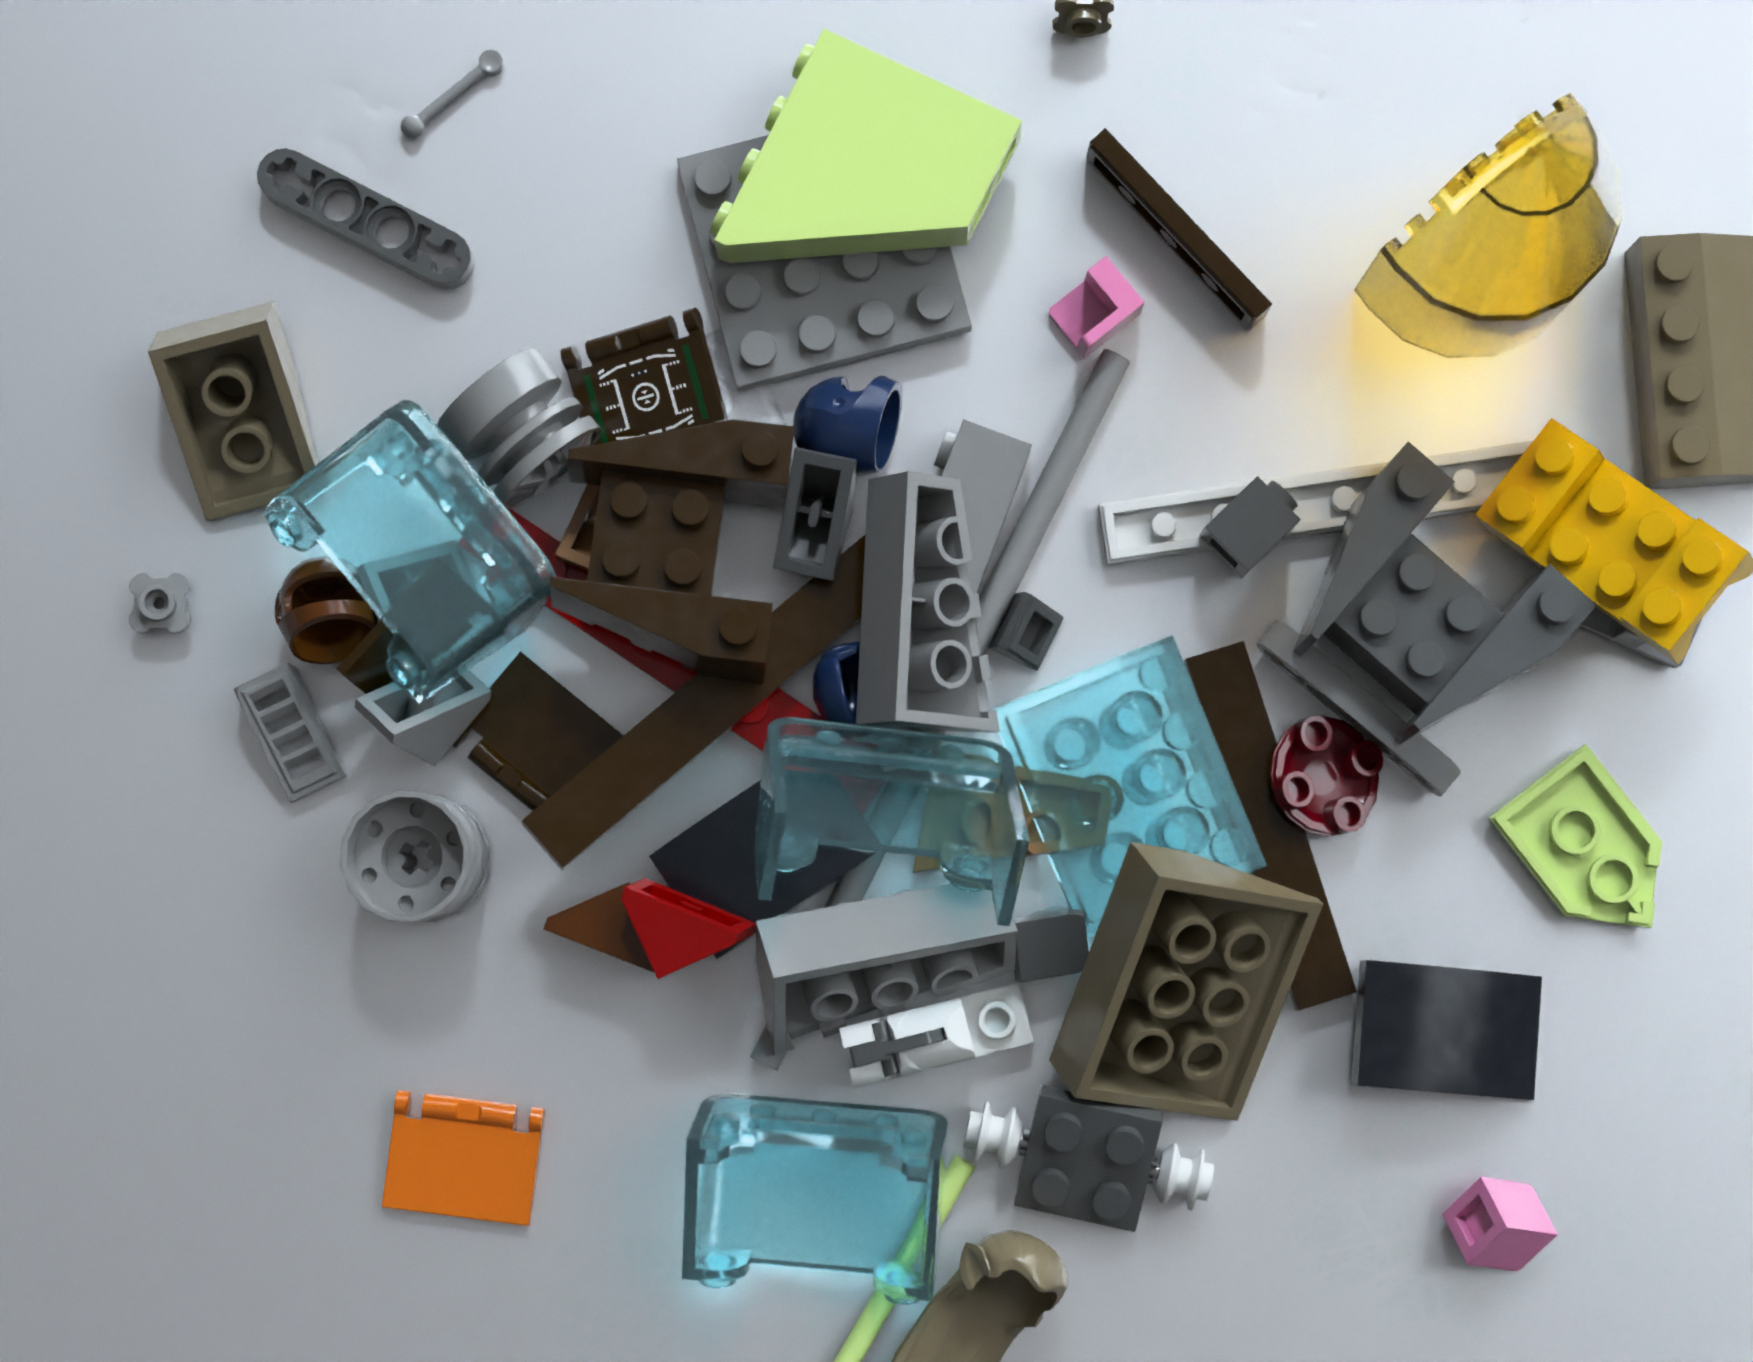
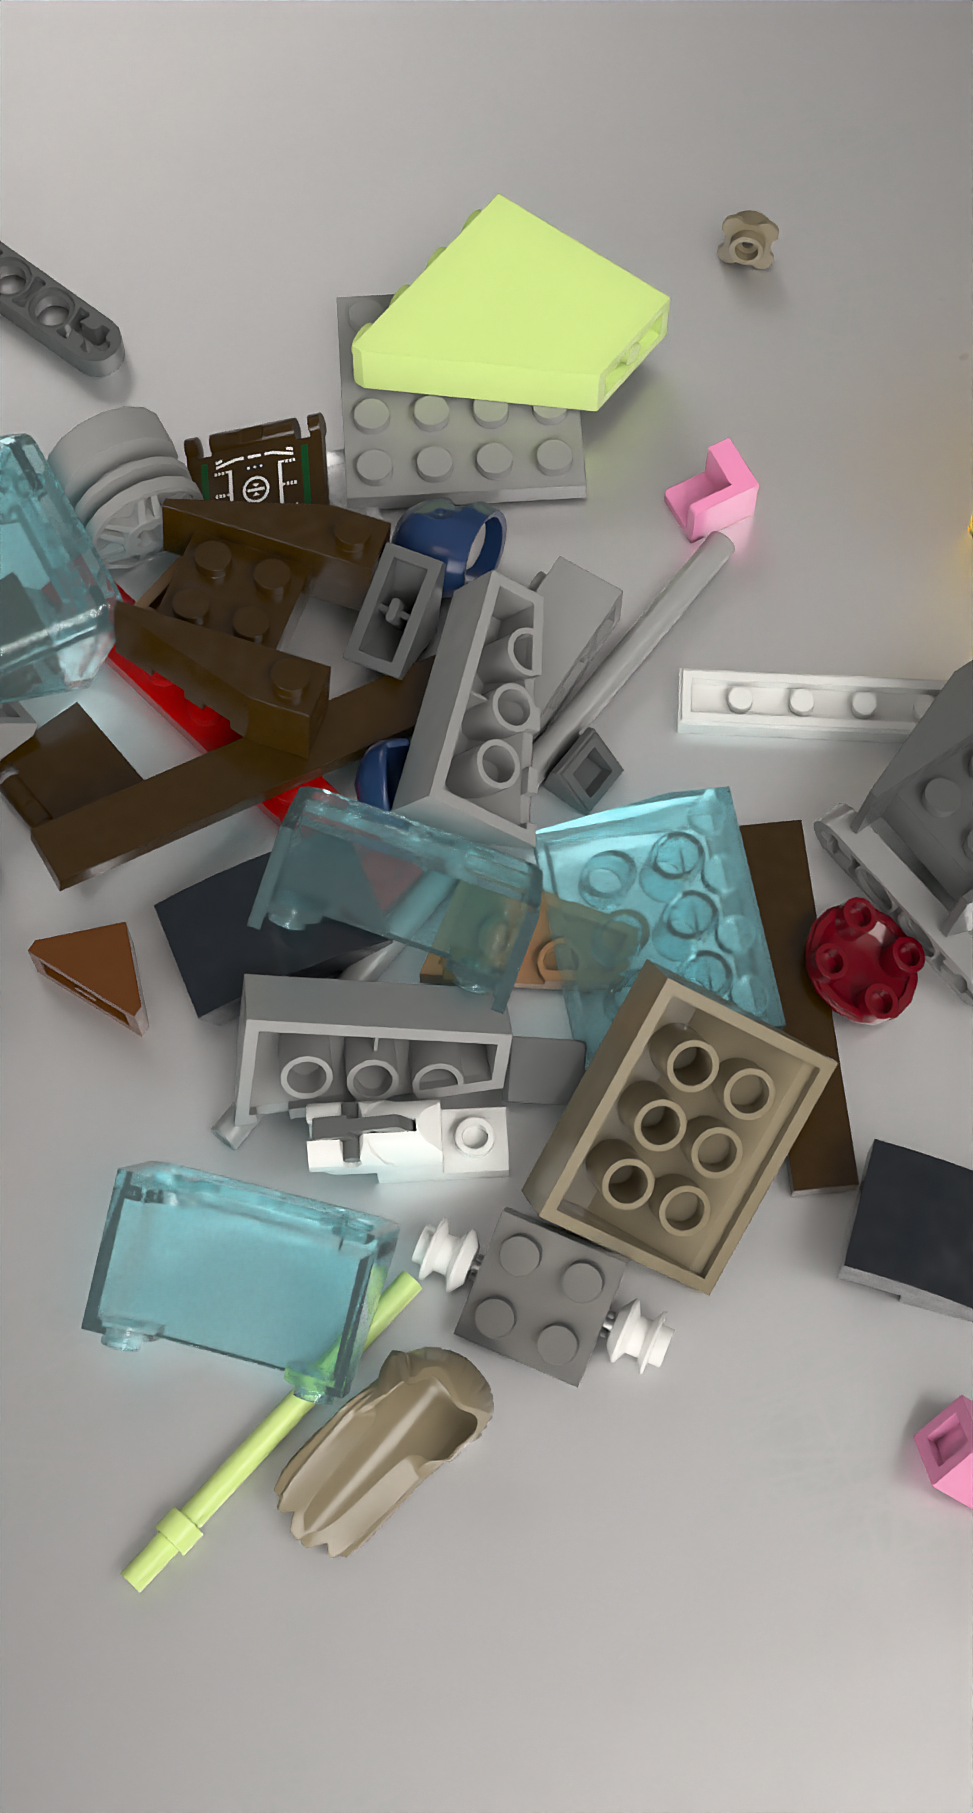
camera: 10 degrees right, 15 degrees down
light grey hinge [400,50,504,138] -> none
red slope [621,878,756,979] -> none
dark brown tile [1086,128,1272,330] -> none
dark grey brick [1199,476,1301,578] -> none

